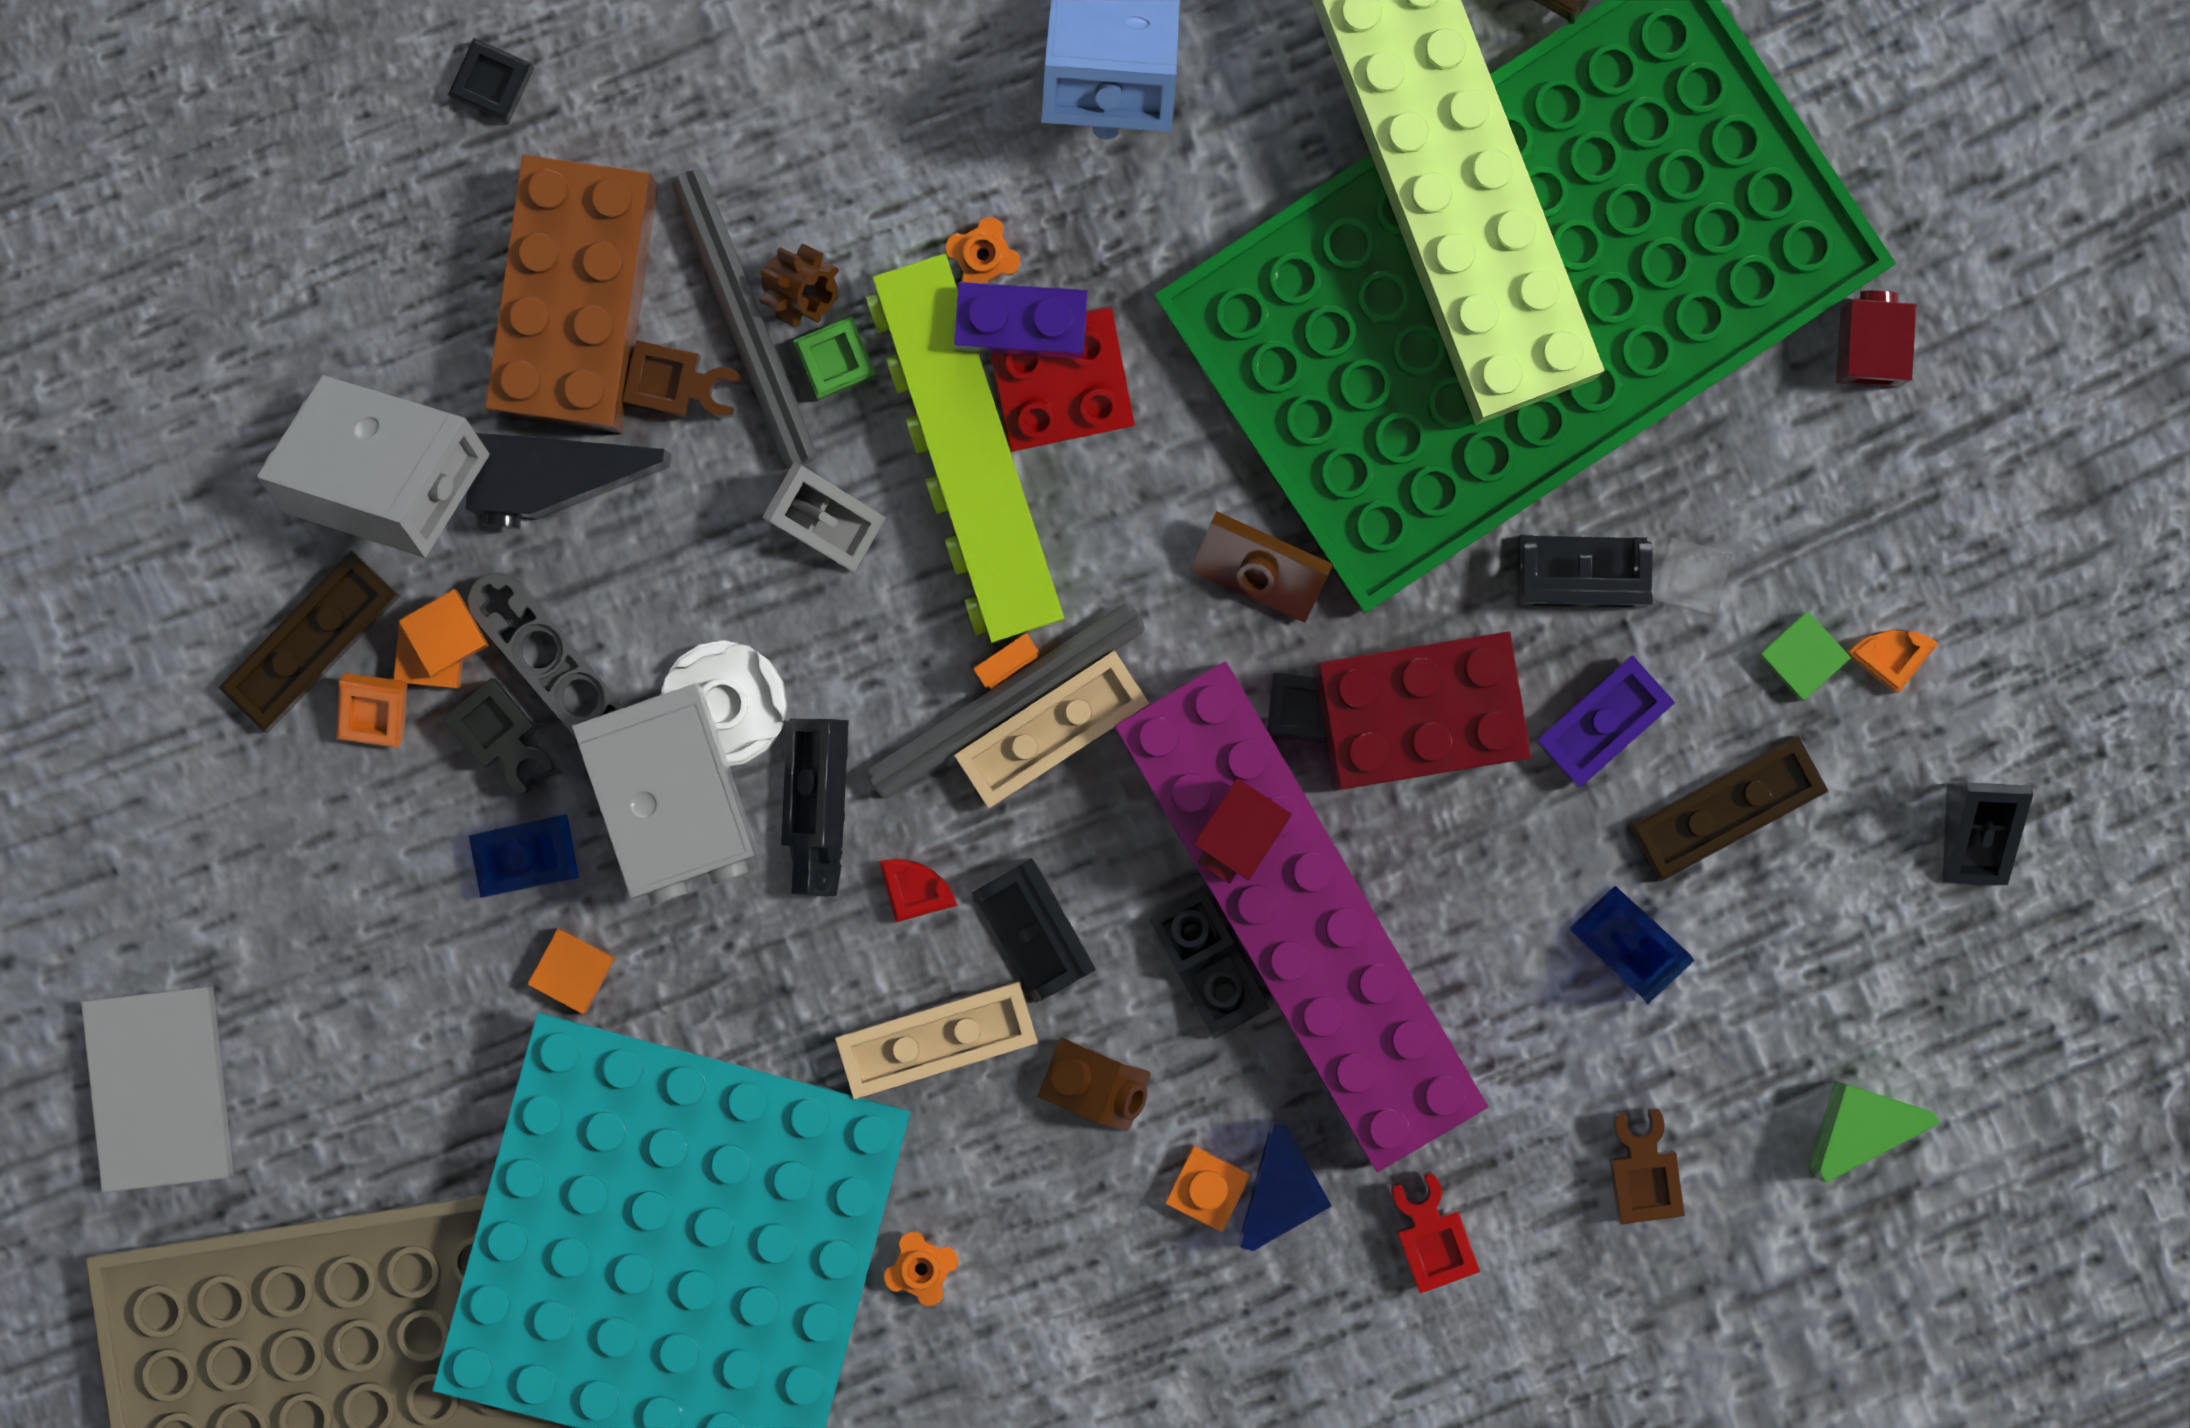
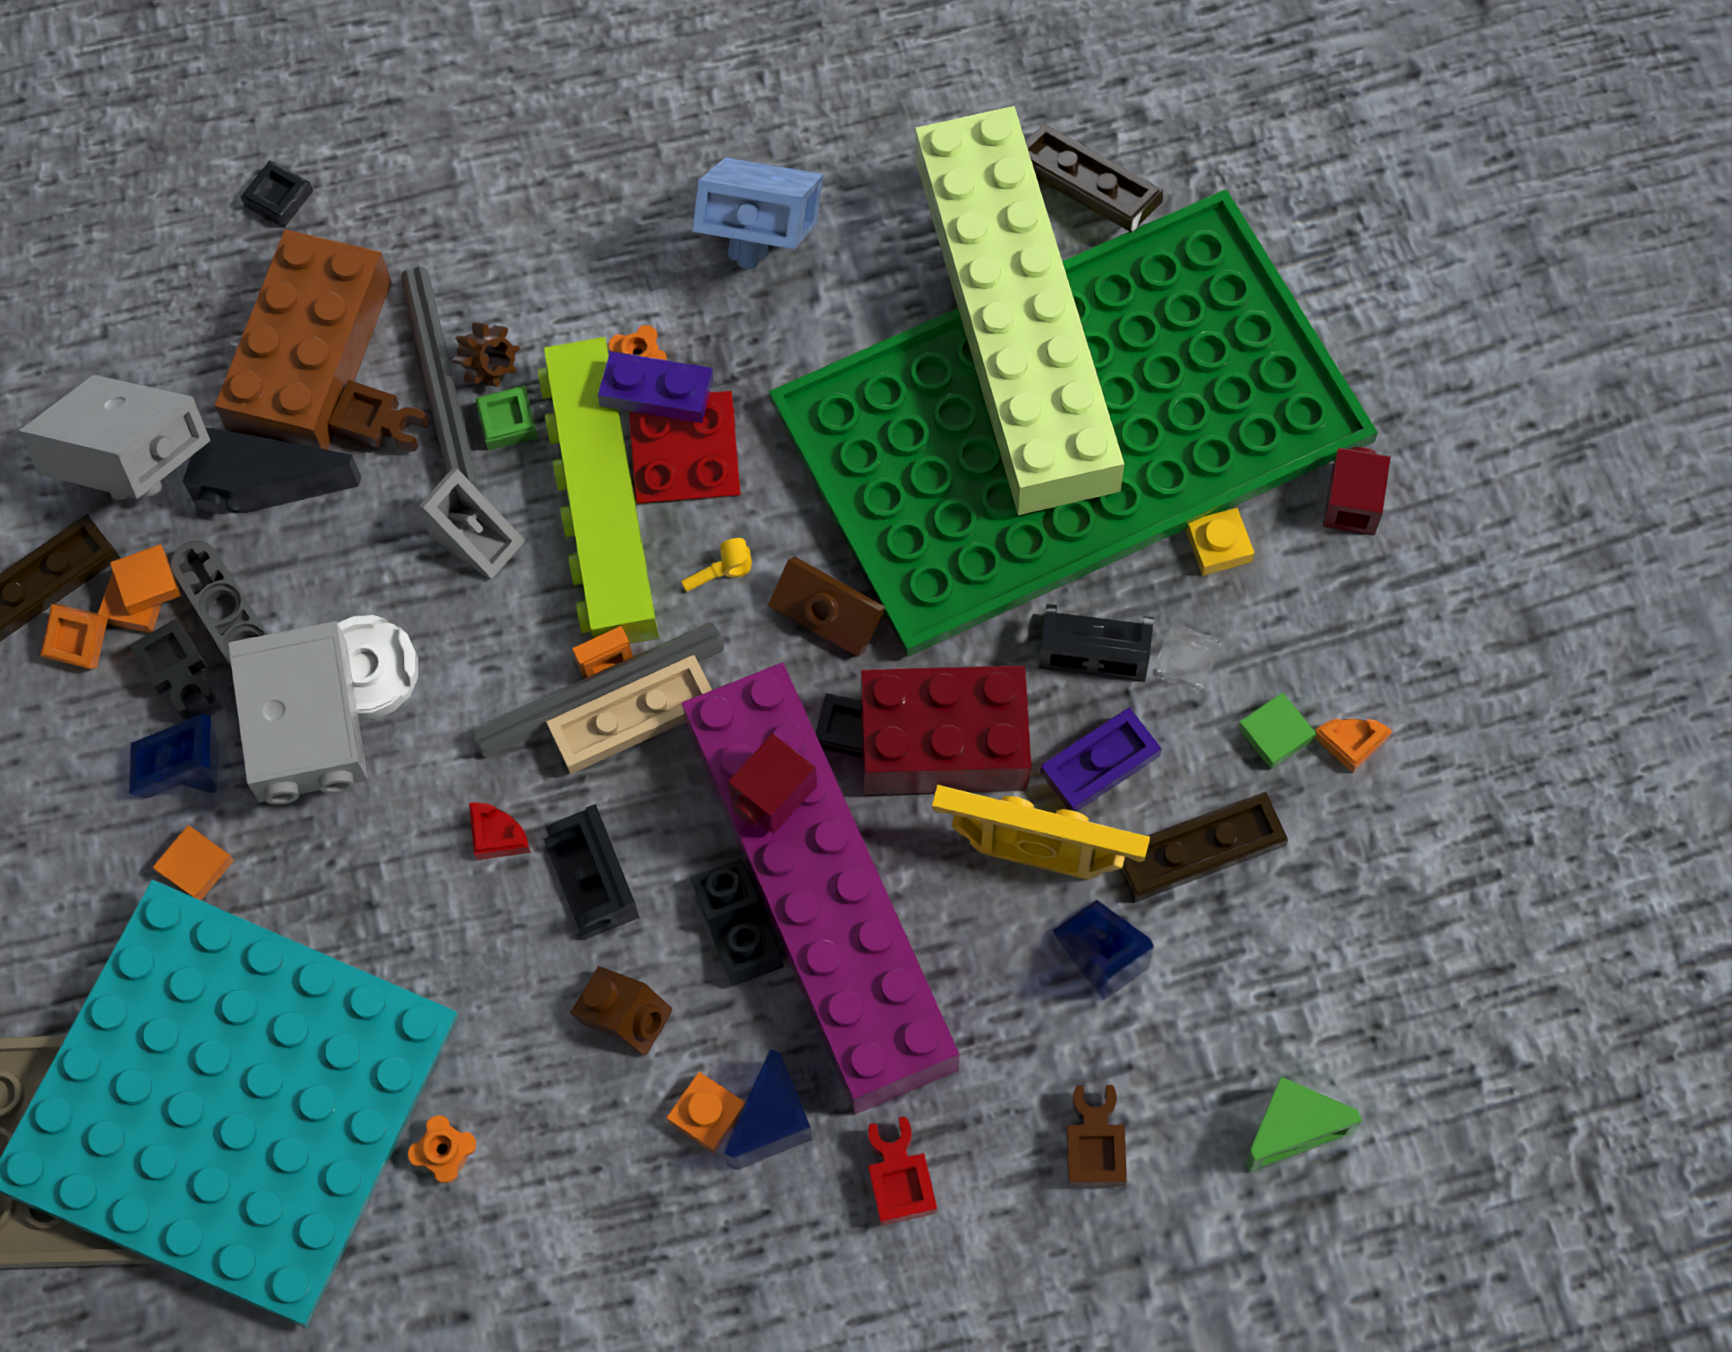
camera: 10 degrees right, 20 degrees down
black hinge [781,718,849,897] -> none
tan plate [835,981,1038,1099] -> none
black slope [1943,782,2033,885] -> none
none -> yellow hand [681,538,752,592]
none -> yellow wing [932,785,1150,880]
none -> yellow plate [1186,507,1255,576]

